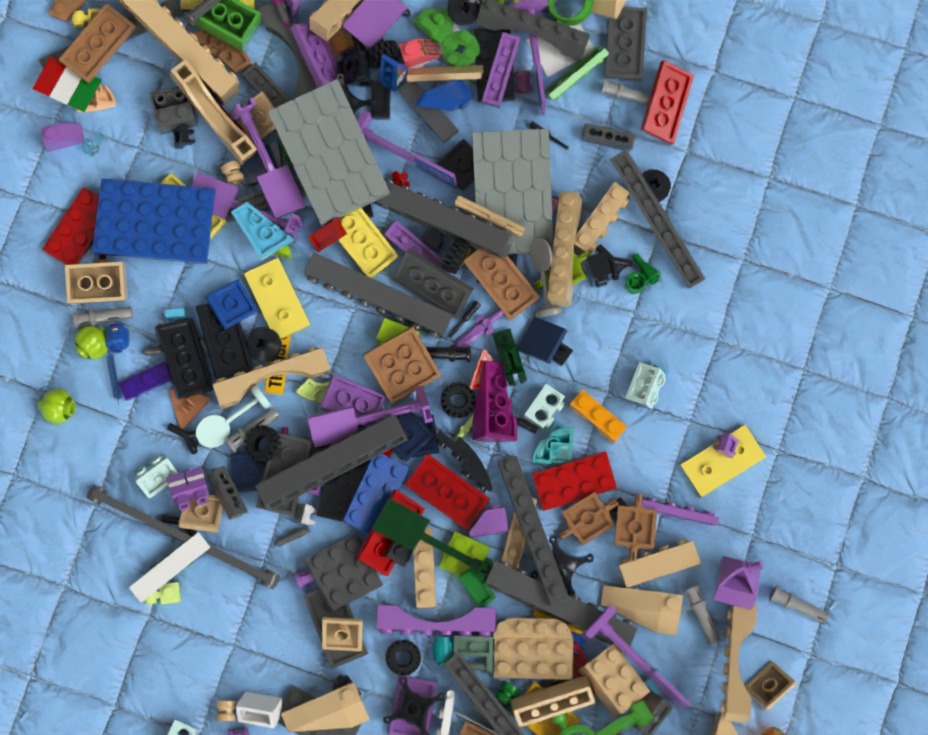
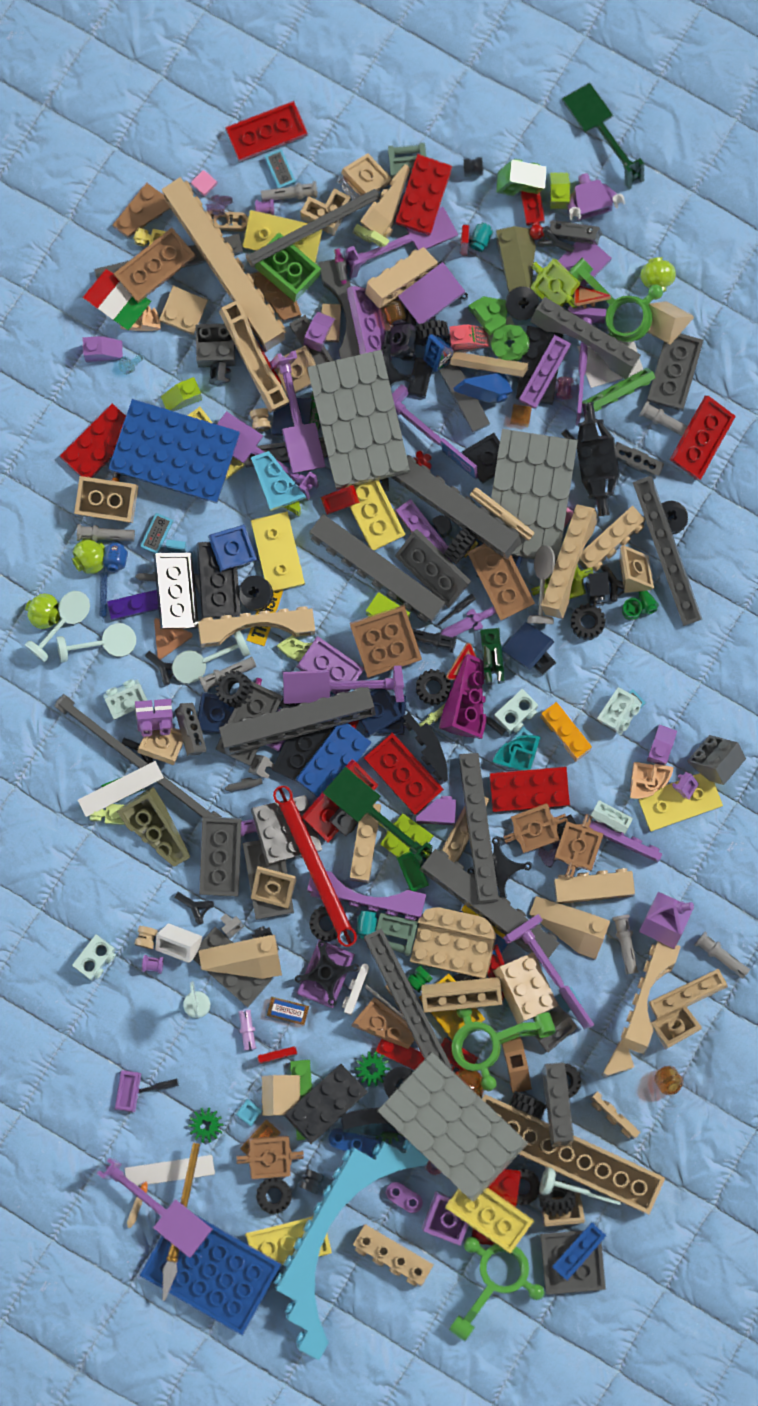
camera: 15 degrees right, 0 degrees up
none -> light aqua piece [25,591,90,662]
none -> light aqua piece [56,623,136,663]
none -> olive wedge [117,787,191,867]
none -> tile [140,513,174,554]
none -> tan plate [159,286,208,335]
none -> lime slope [161,377,202,411]
none -> black piece [174,891,214,925]
none -> dark grey plate [199,817,242,896]
none -> light grey tile [220,914,244,939]
none -> red piece [273,786,357,947]
none -> medium lavender slope [303,312,335,352]
none -> tan tile [322,304,341,342]
none -> clear orange plate [510,404,532,427]
none -> clear purple piece [538,841,560,868]
none -> black tyre [570,603,606,640]
none -> black plate [577,402,620,517]
none -> light aqua bracket [591,800,633,834]
none -> tan slope [619,545,654,593]
none -> light nougat brick [630,762,674,799]
none -> medium lavender slope [646,724,677,765]
none -> tan tile [649,969,728,1020]
none -> dark grey slope [687,735,746,785]

